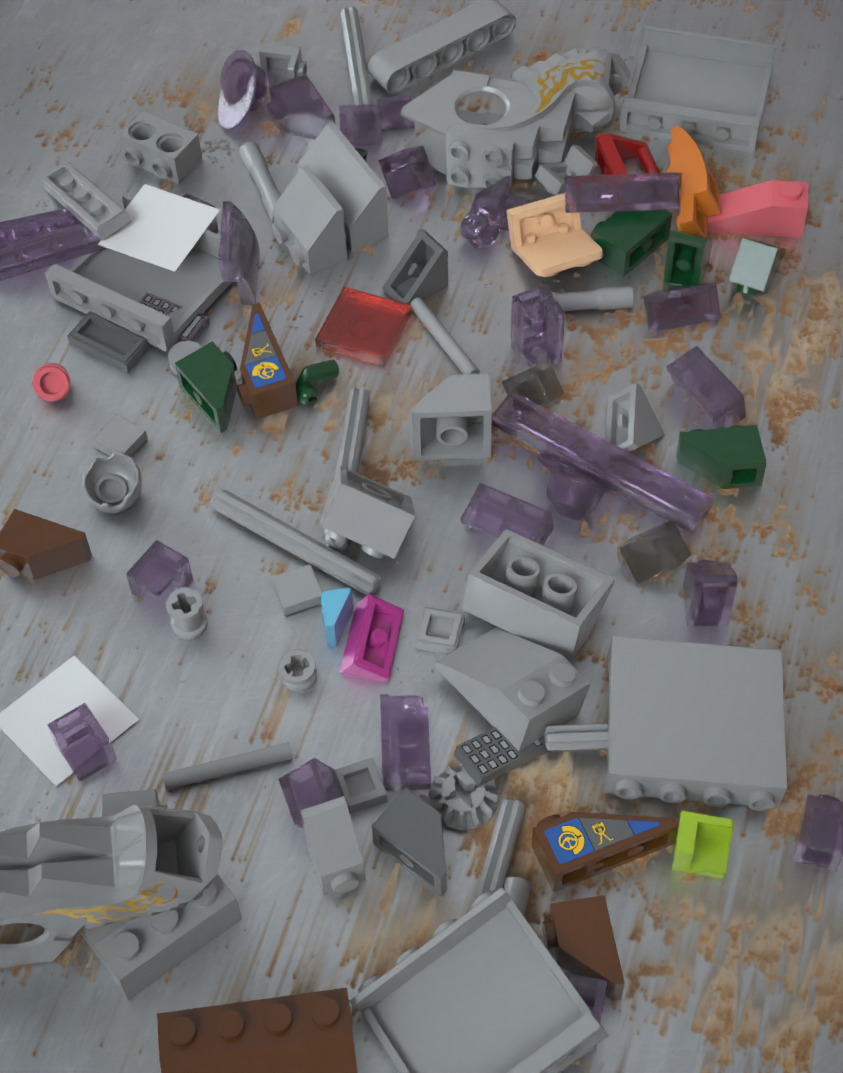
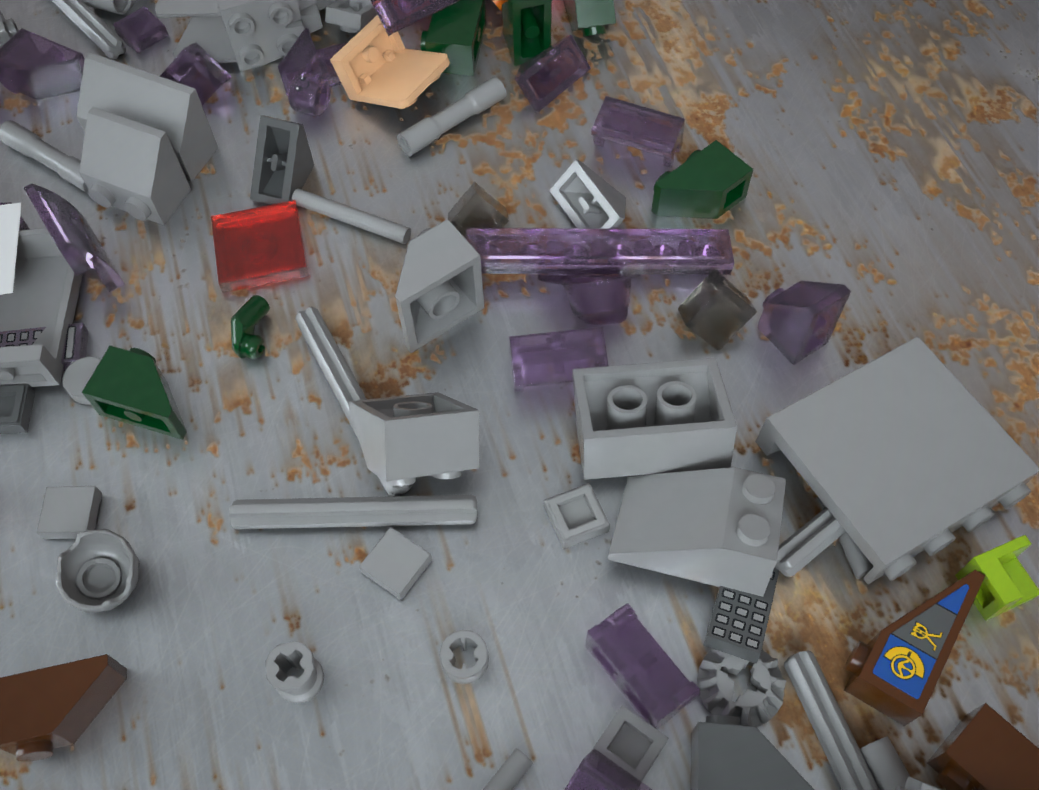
camera: 35 degrees left, 5 degrees up
clear purple panel [126,540,193,598] -> none
reddish brown slope [237,302,298,419] -> none
medium azure slope [320,588,354,648] -> none
clear purple panel [339,104,382,146] -> none
dark pink slope [340,594,404,682] -> none
clear purple hinge [511,284,565,368] -> none

